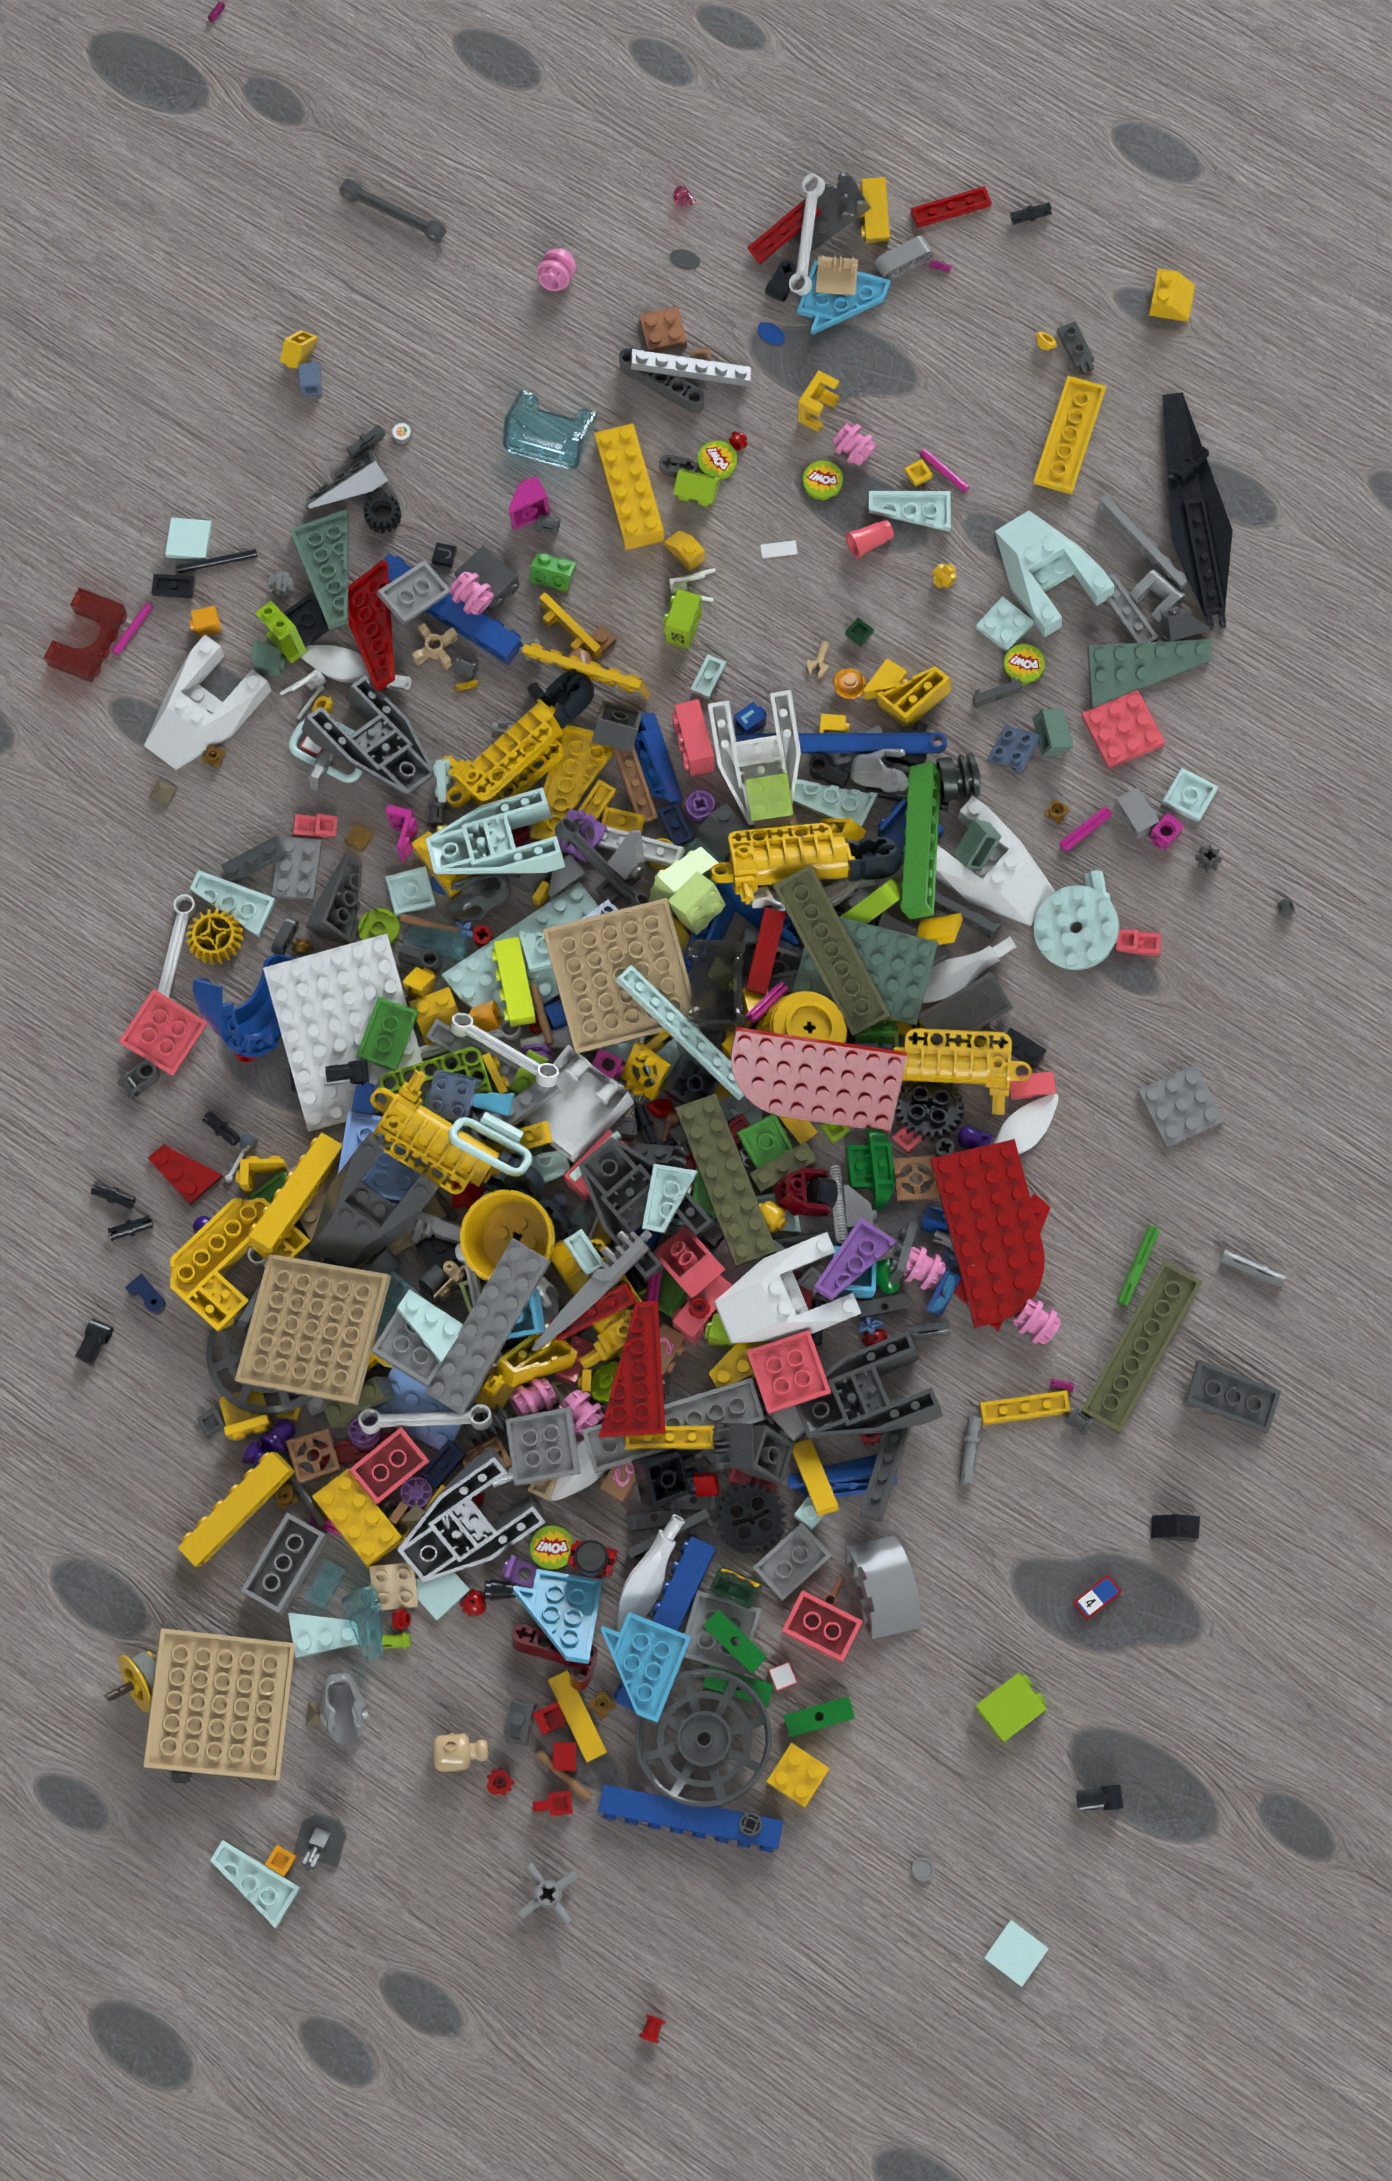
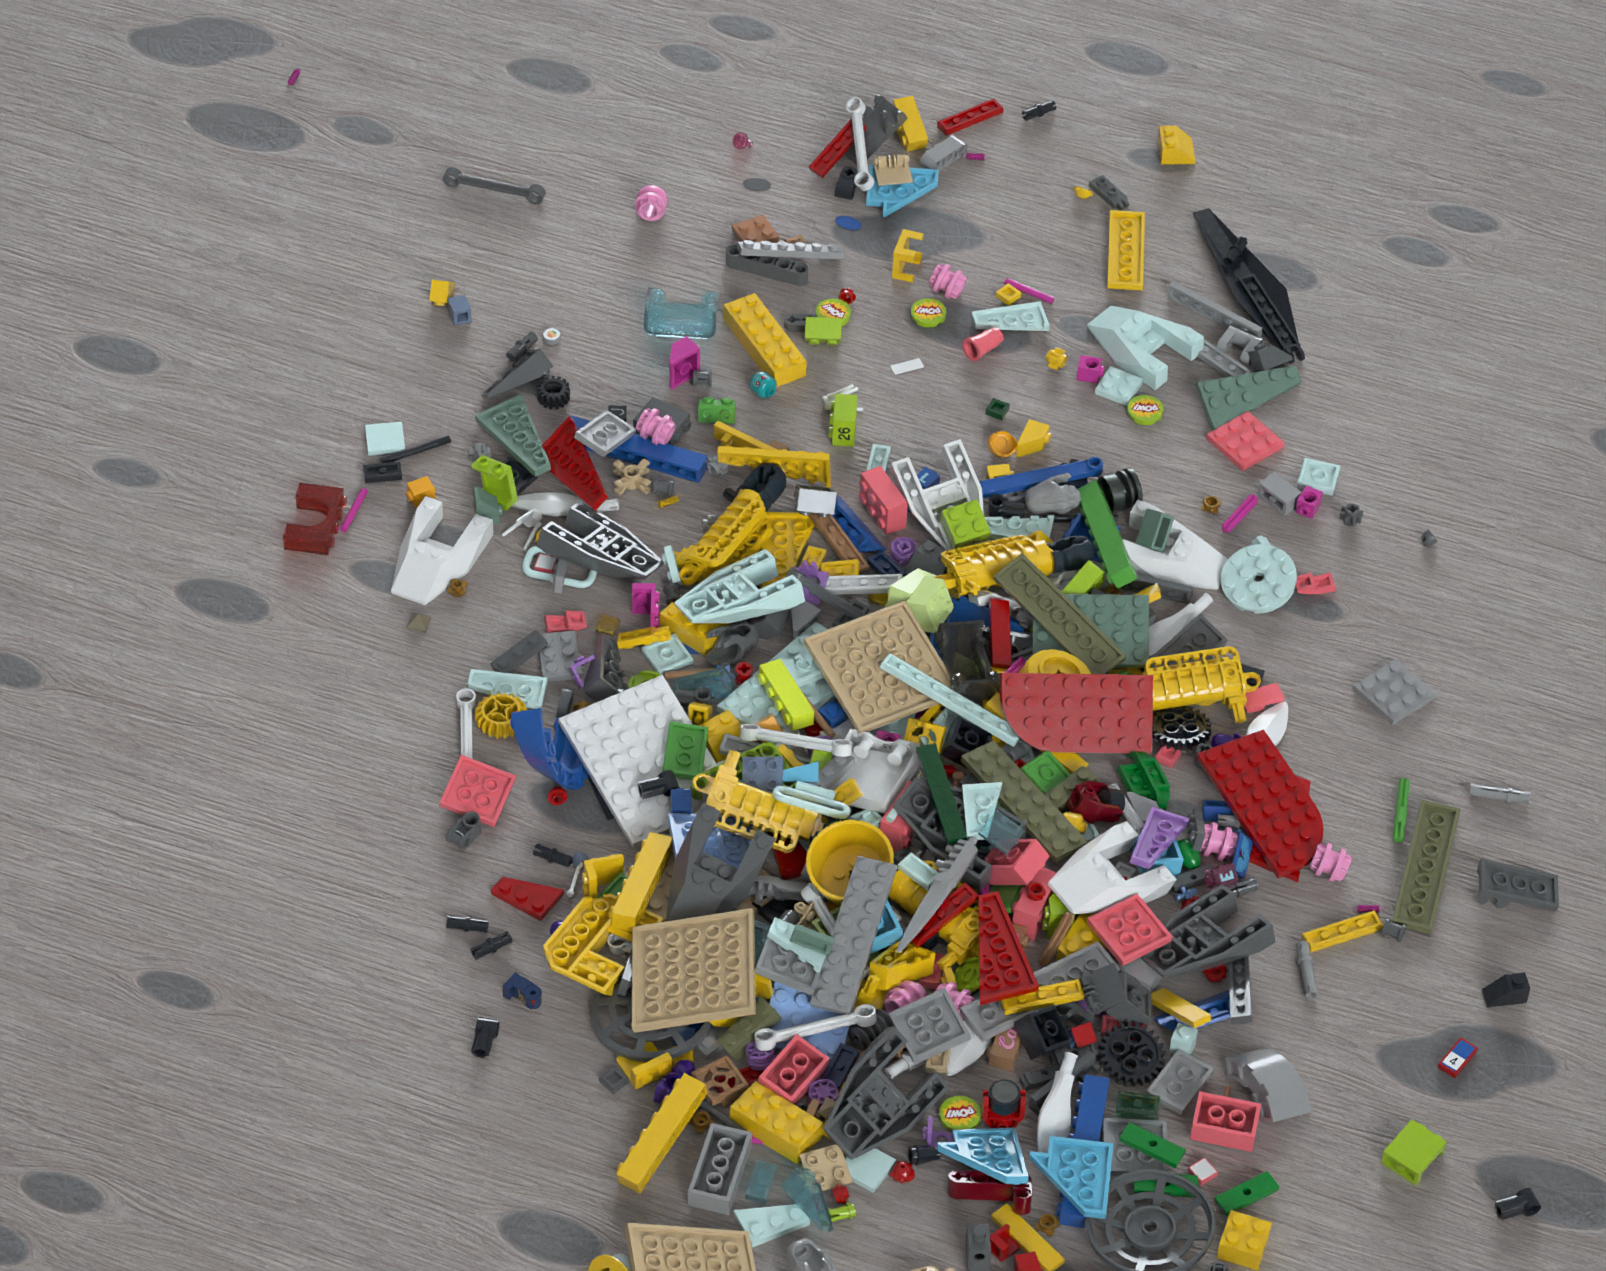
camera: 20 degrees left, 25 degrees down
yellow tile [532,881,550,908] -> none
light grey slope [607,829,645,880] -> none
yellow slope [663,530,705,572] -> none
tan bar [807,641,829,679] -> none
lime tile [820,1123,850,1144] -> none
yellow wedge [876,666,951,728] -> none
medium nougat piece [893,1155,940,1202] -> none
dark grey piece [972,677,1023,708] -> none
sand blue hinge [987,725,1041,774] -> none
sand green brick [1032,709,1073,756] -> none
none -> medium lavender bracket [568,655,595,689]
none -> yellow hinge [617,626,671,649]
none -> teal head [750,372,777,399]
none -> sand green tile [789,924,835,956]
none -> dark green tile [916,743,967,845]
none -> clear light blue piece [978,810,1025,855]
none -> medium nougat axle [1038,911,1075,967]
none -> dark pink brick [1077,355,1105,383]
none -> clear pink brick [1204,863,1239,890]

